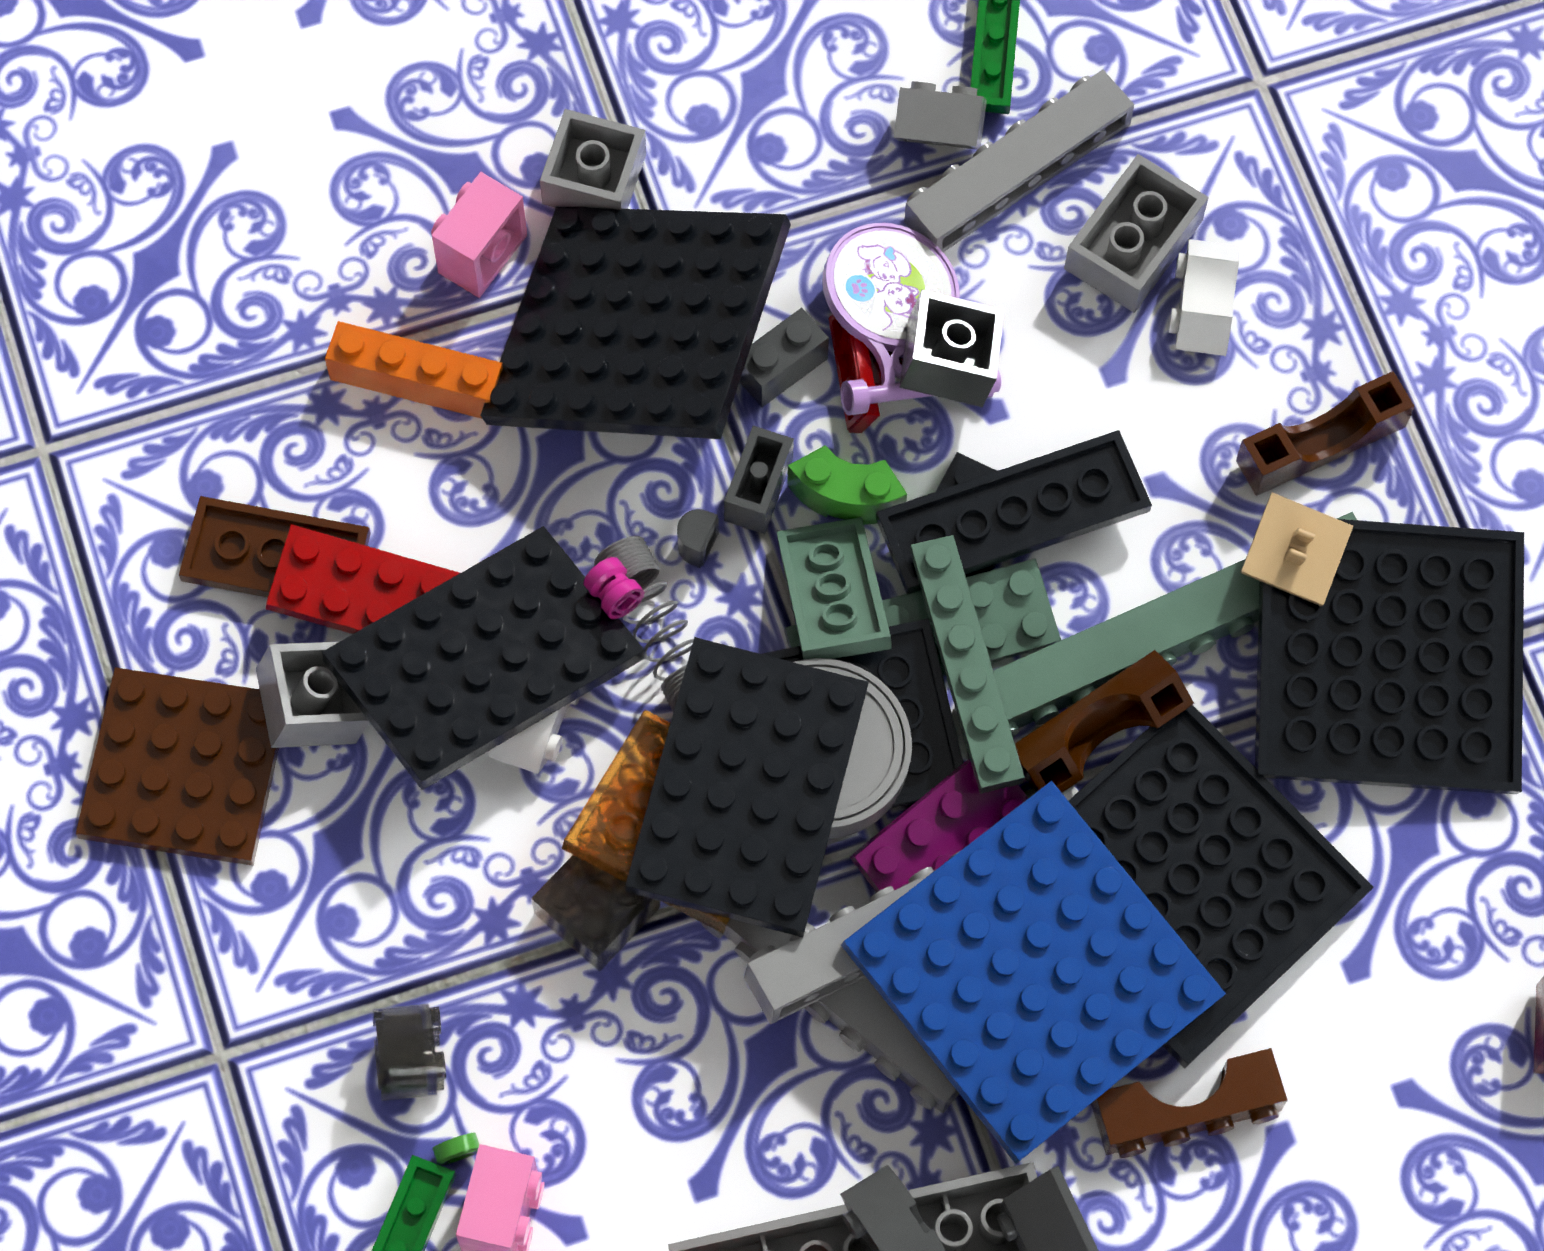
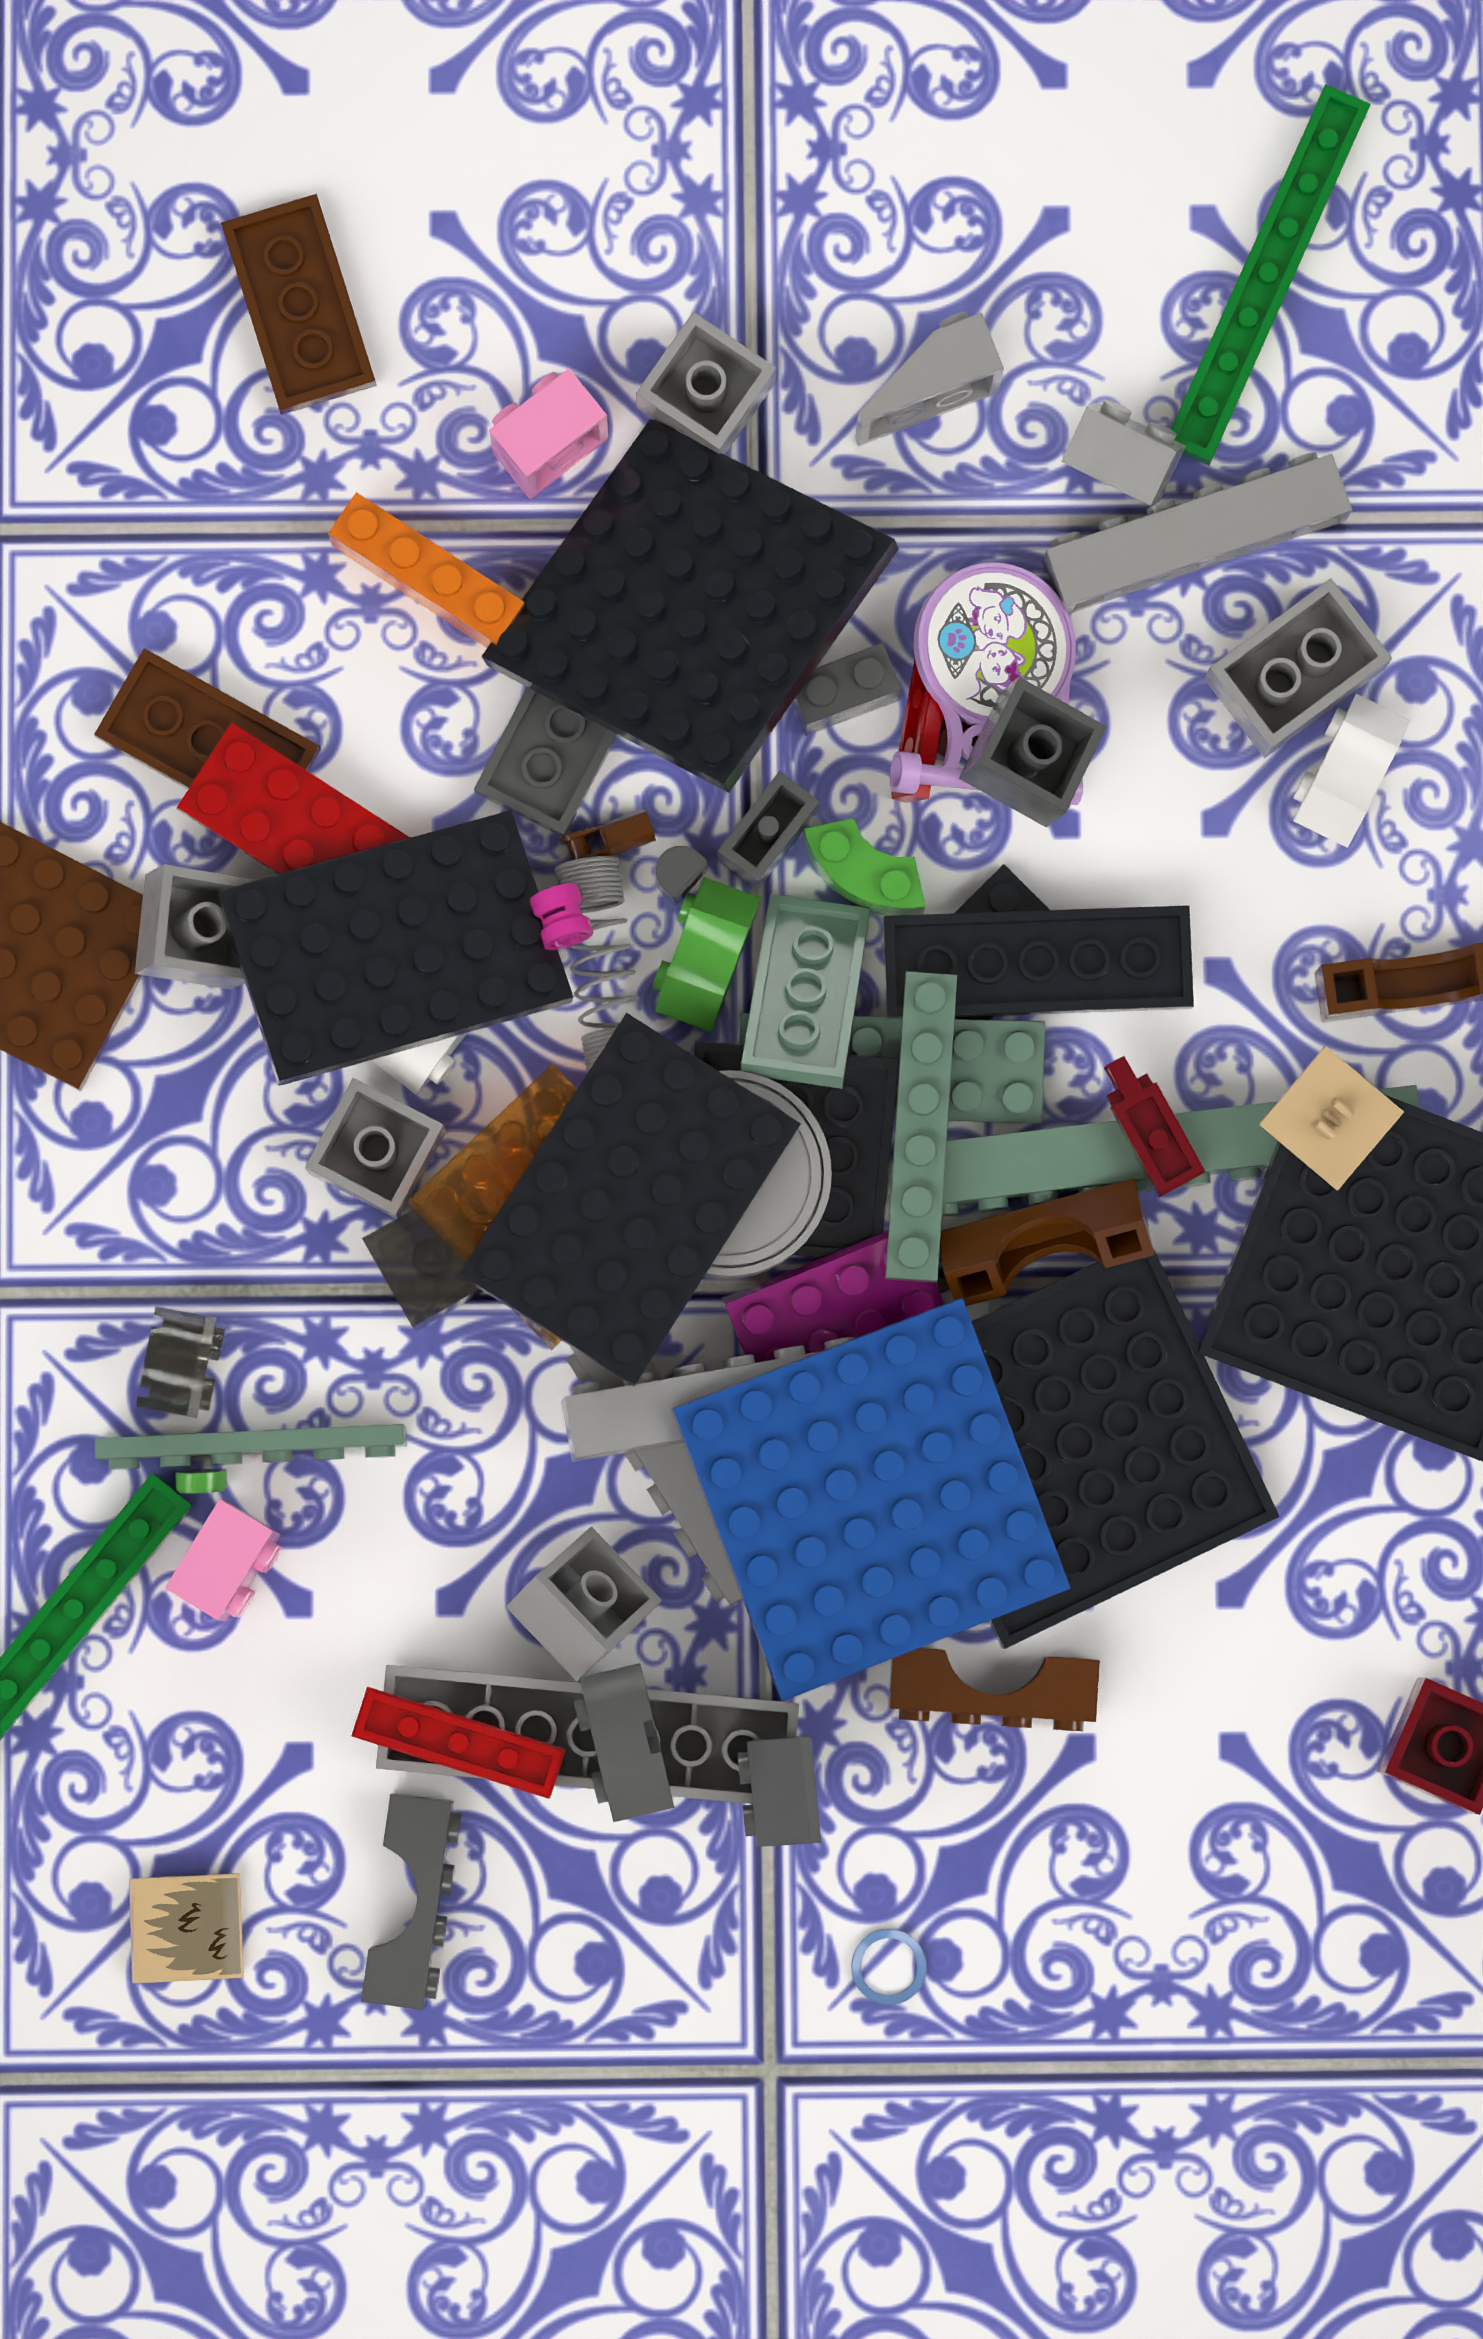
camera: 15 degrees right, 15 degrees up
none -> sand green plate [94,1424,407,1470]
none -> reddish brown plate [221,193,377,415]
none -> light grey brick [305,1078,446,1220]
none -> dark grey plate [474,687,618,837]
none -> light grey brick [506,1526,662,1682]
none -> reddish brown bar [559,809,656,860]
none -> bright green brick [652,877,761,1032]
none -> light grey slope [855,312,1004,446]
none -> dark red hinge [1104,1056,1205,1198]

